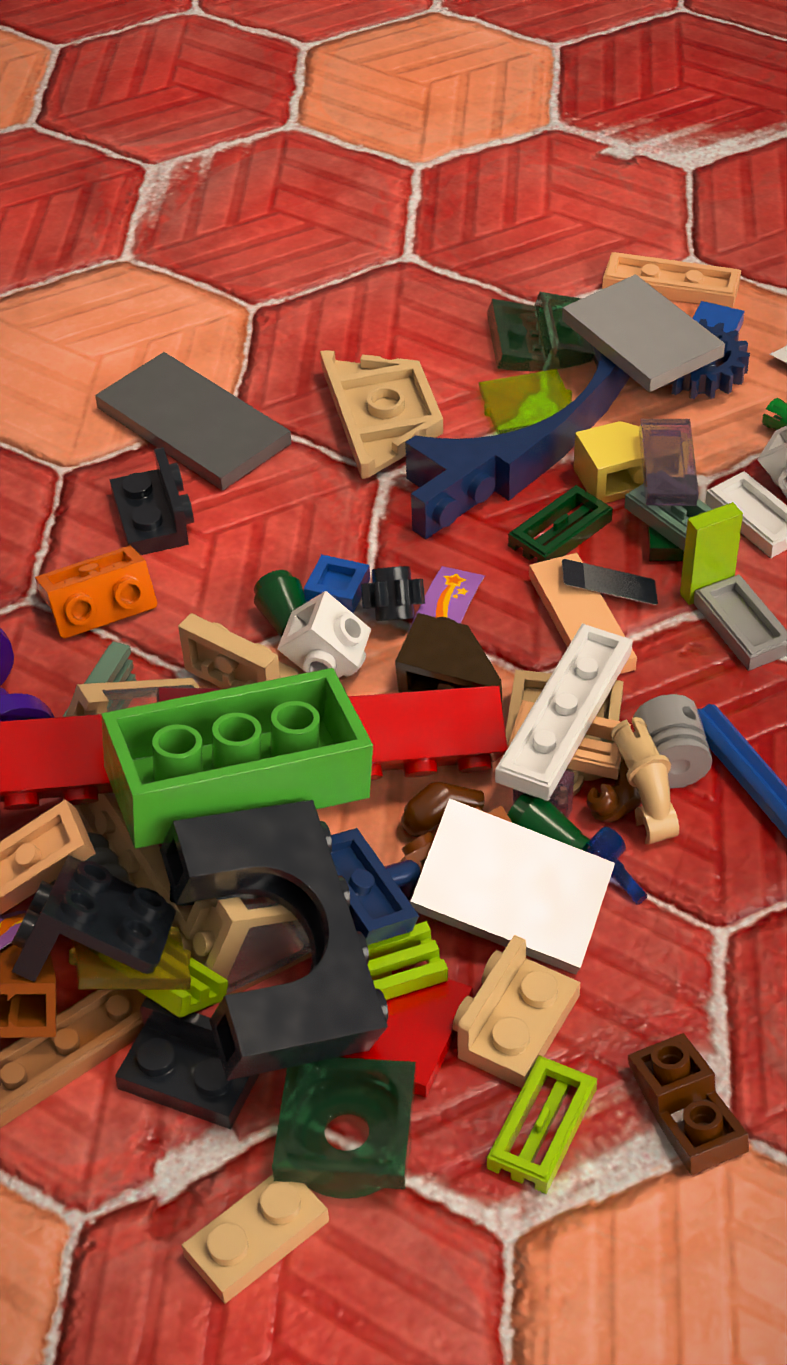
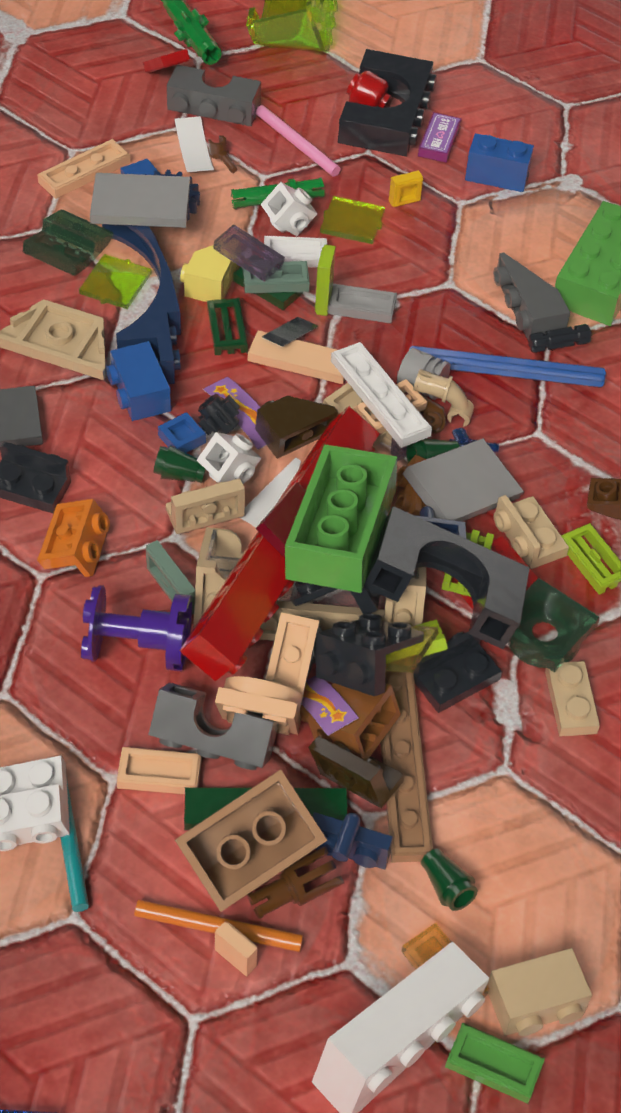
camera: 60 degrees left, 5 degrees up
none -> blue brick [106,341,171,421]

